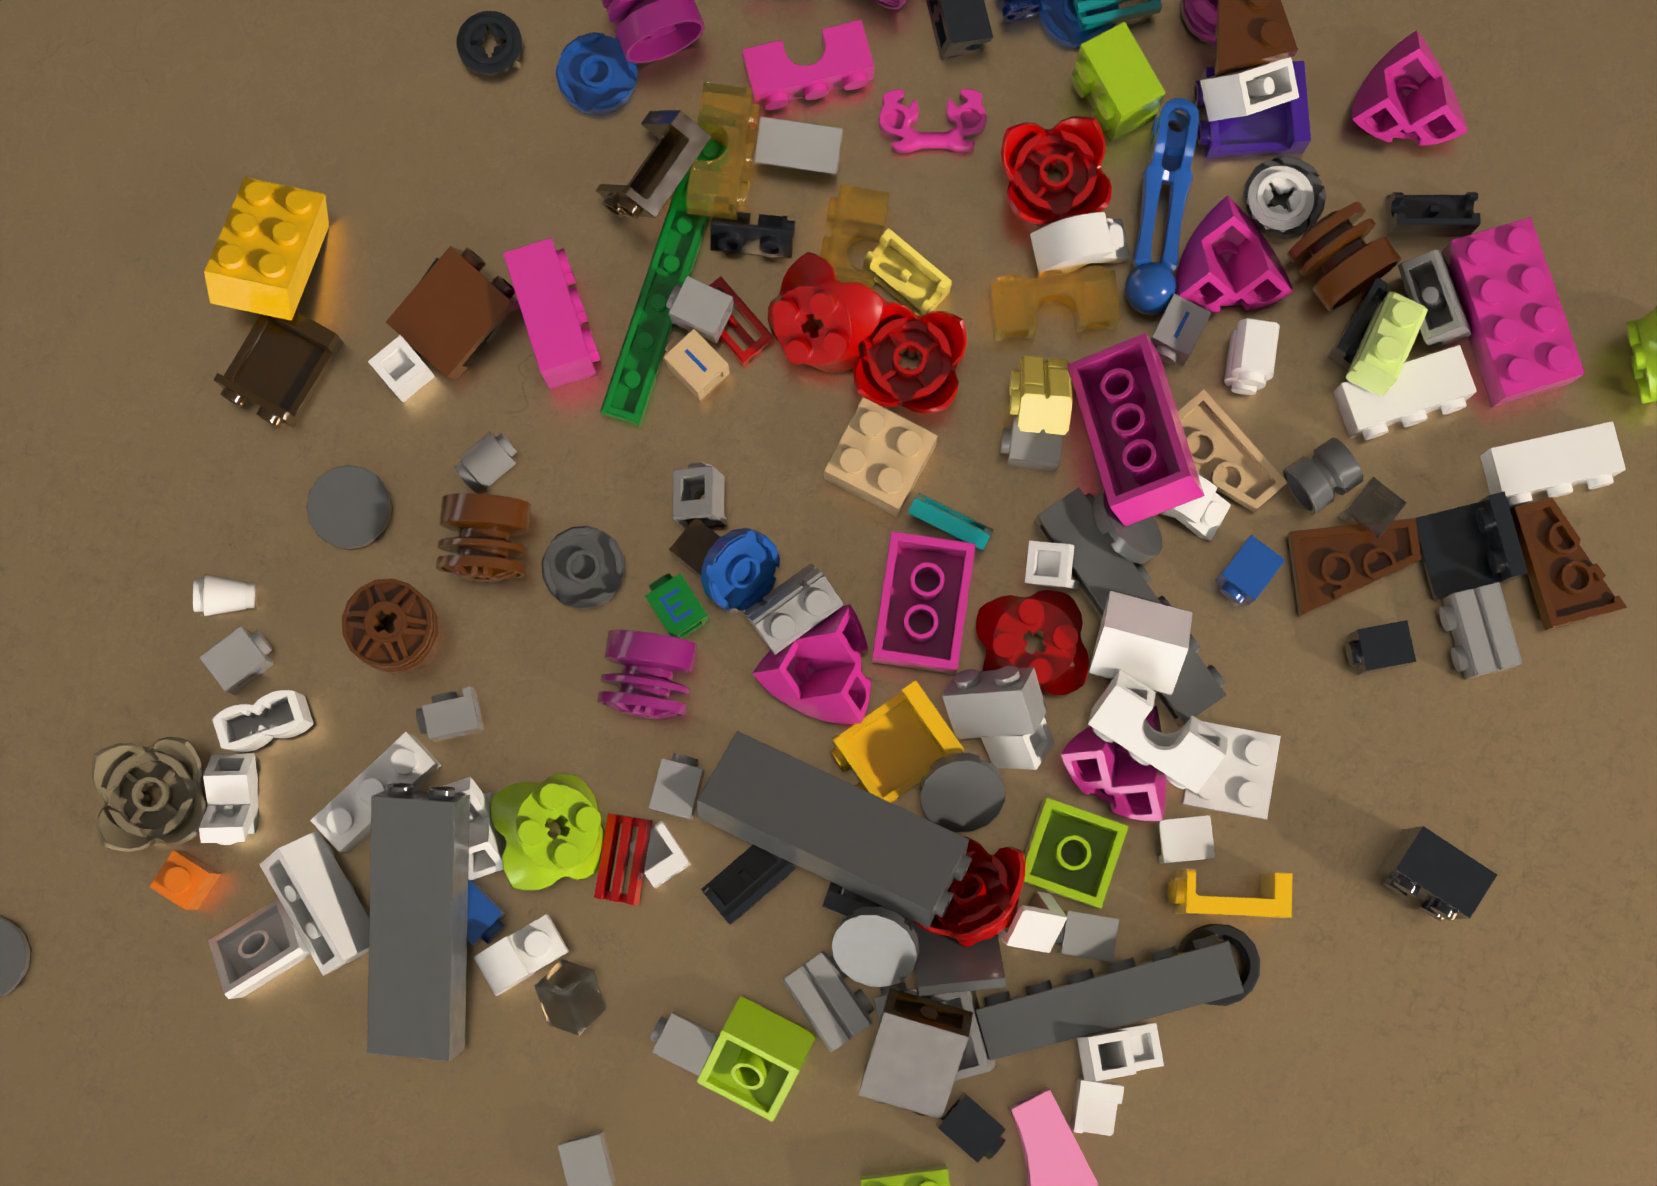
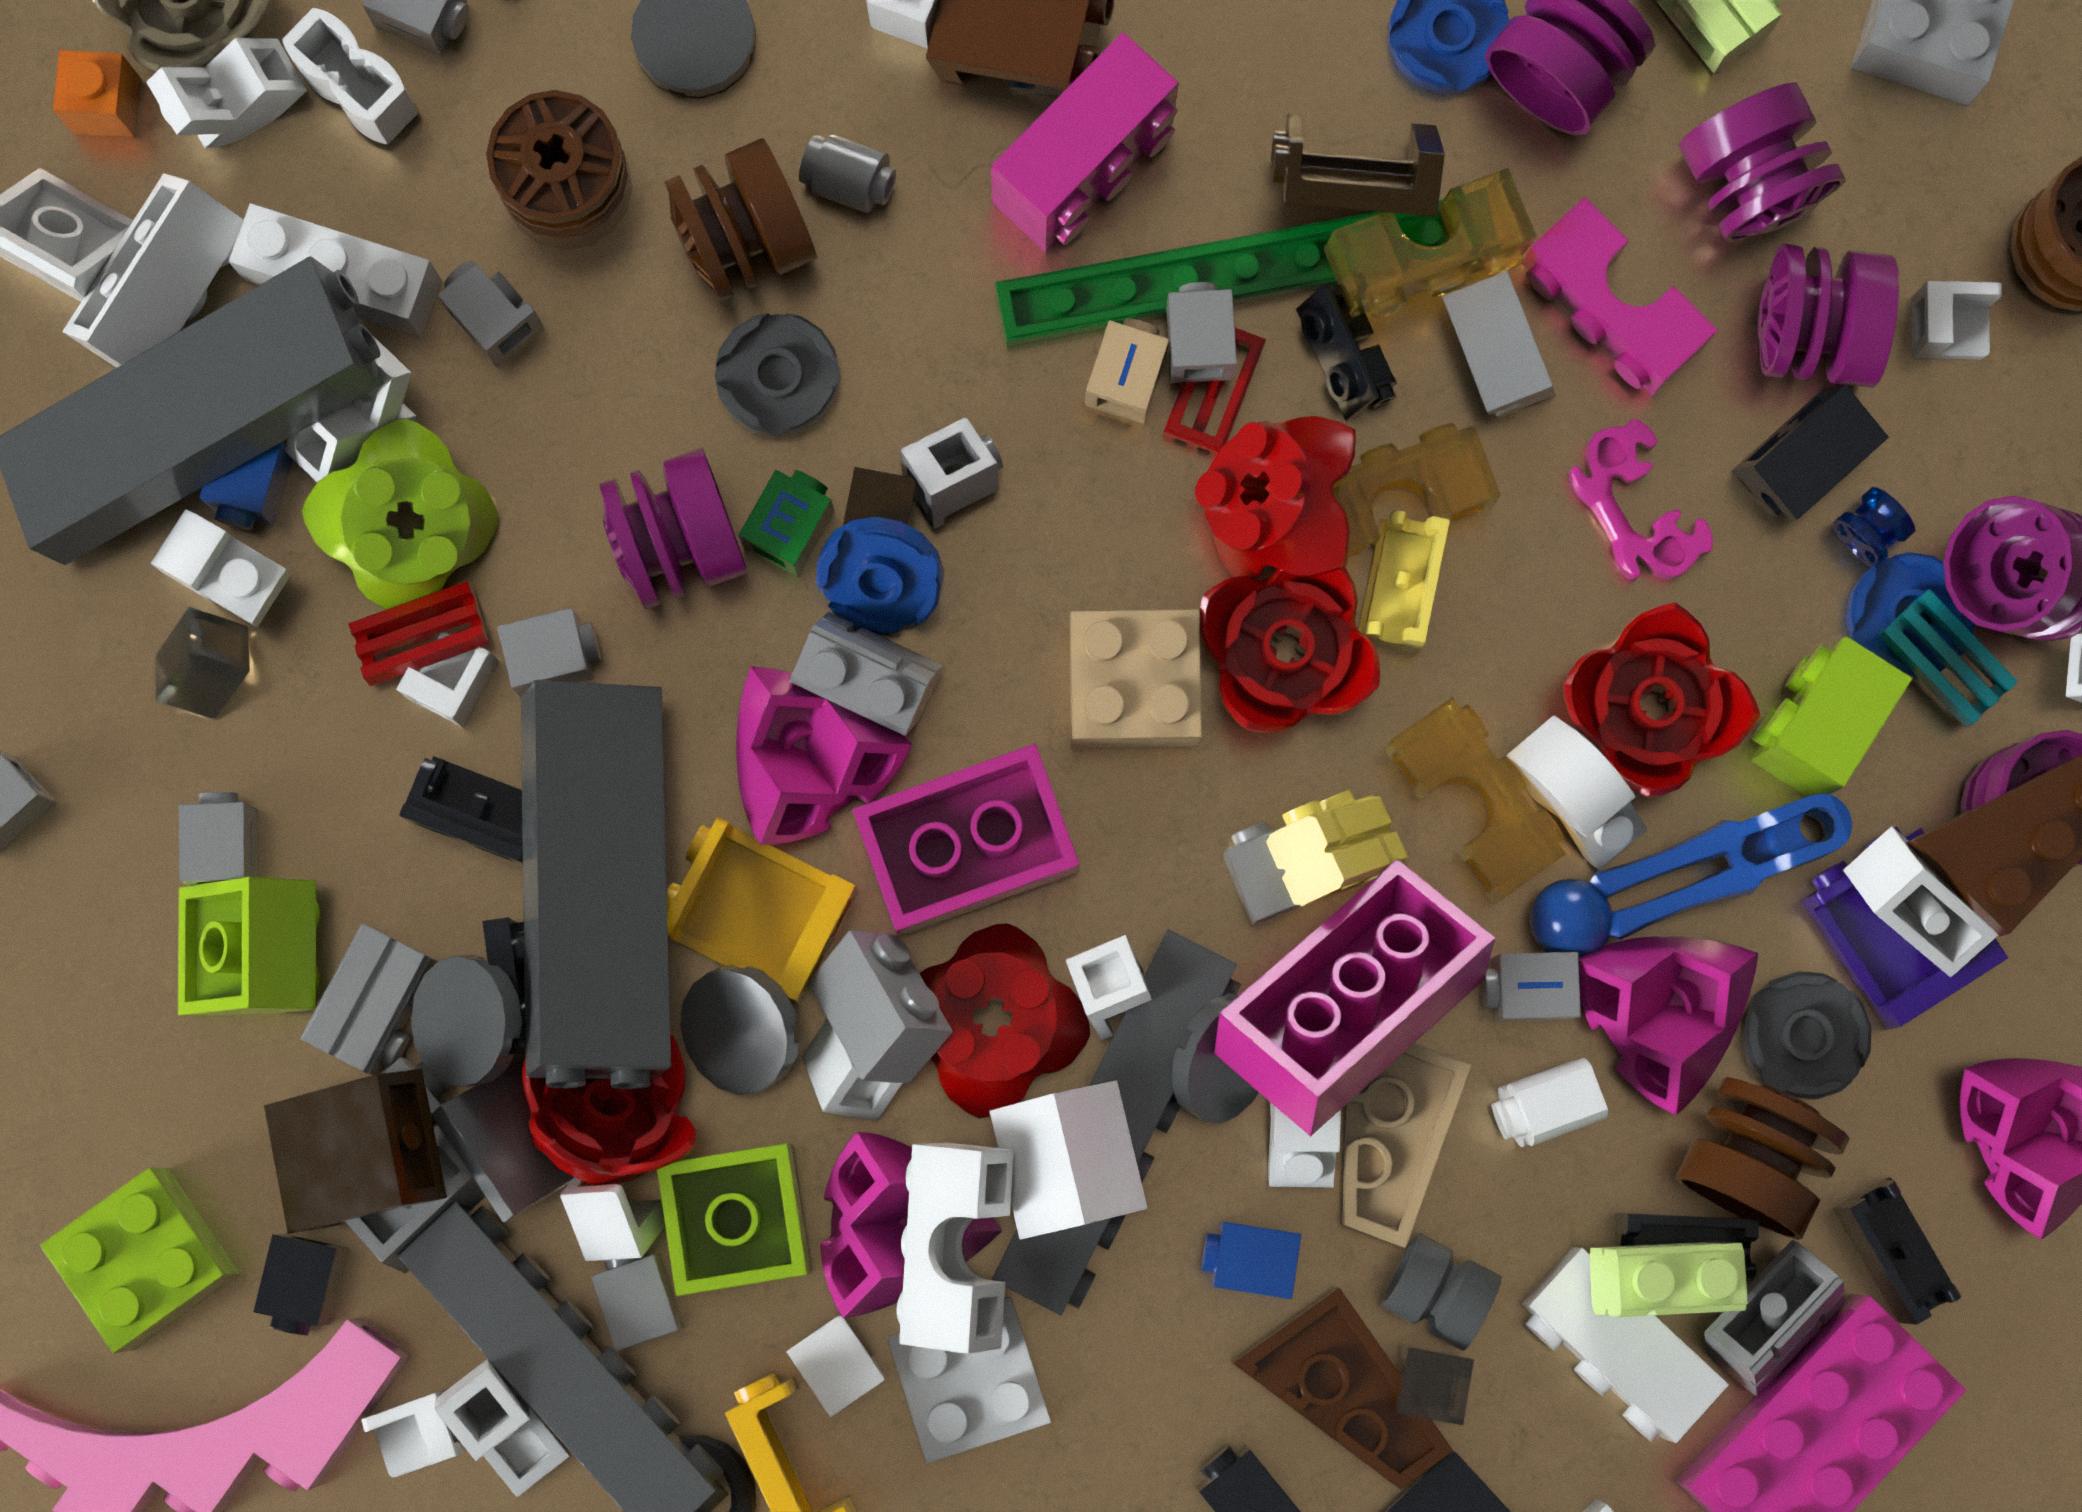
camera: 60 degrees right, 0 degrees up
teal tile [908,493,994,550] -> none
white gear [1246,166,1314,233] -> none

